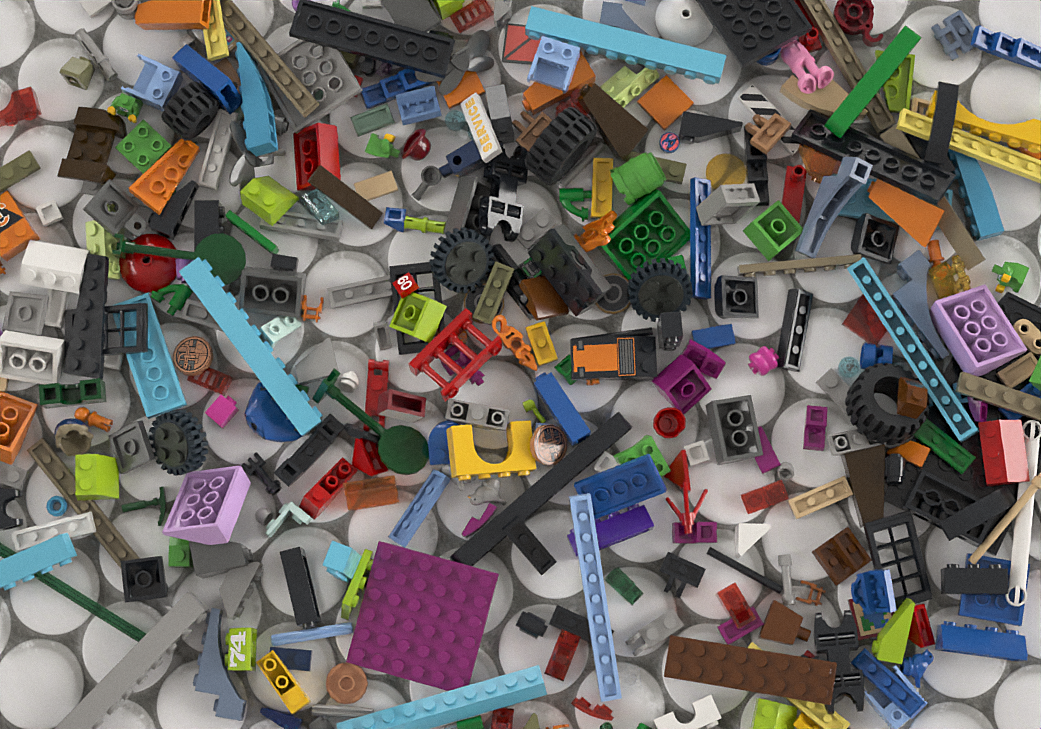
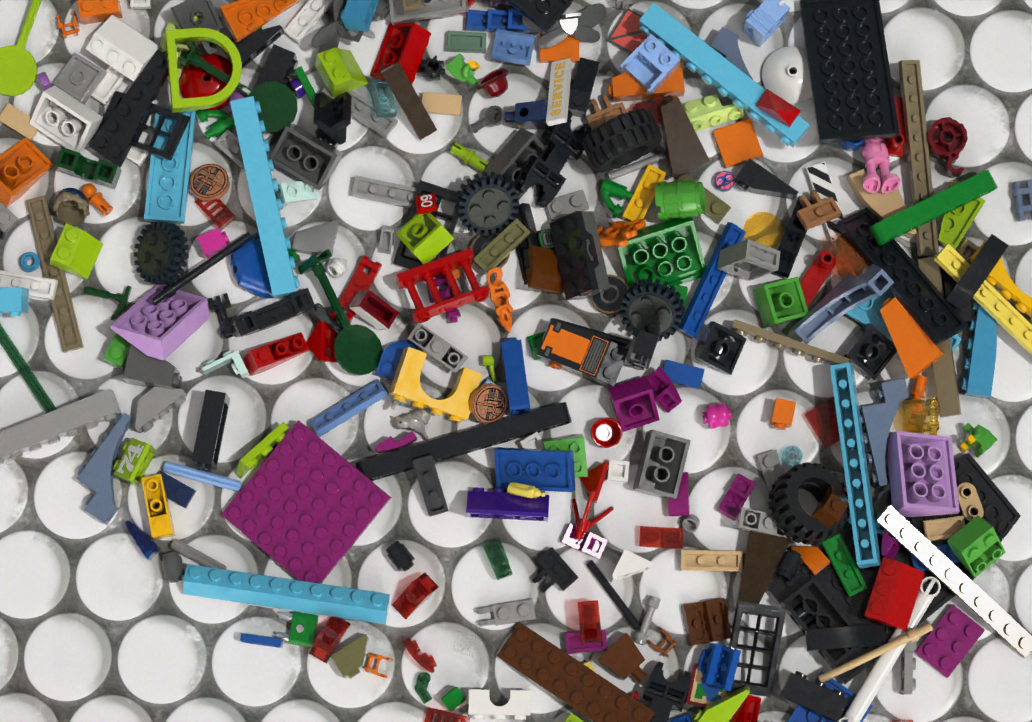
camera: 20 degrees right, 0 degrees up
dark grey plate [108,420,155,474] -> none
black slope [120,556,168,603] -> none
light grey hinge [255,508,274,526] -> none
orange piece [301,295,324,323] -> none
medium azure brick [323,541,362,583] -> none
nougat tile [326,662,368,704] -> none
clear orange piece [343,475,400,511] -> none
blue slope [384,207,406,232] -> none
clear light blue tile [445,110,465,131] -> none
yellow plate [525,321,558,366] -> none
black plate [549,605,614,643] -> none
light blue plate [569,493,622,702] -> none
black slope [776,288,813,372] -> none
blue wheel [860,343,893,369] -> none
none -> black bar [151,232,253,306]
none -> lime window [165,28,242,113]
none -> dark purple tile [288,78,306,99]
none -> black bracket [313,92,352,145]
none -> black gear [421,56,445,81]
none -> light yellow piece [507,482,545,499]
none -> red slope [756,89,801,128]
none -> orange brick [769,398,796,430]

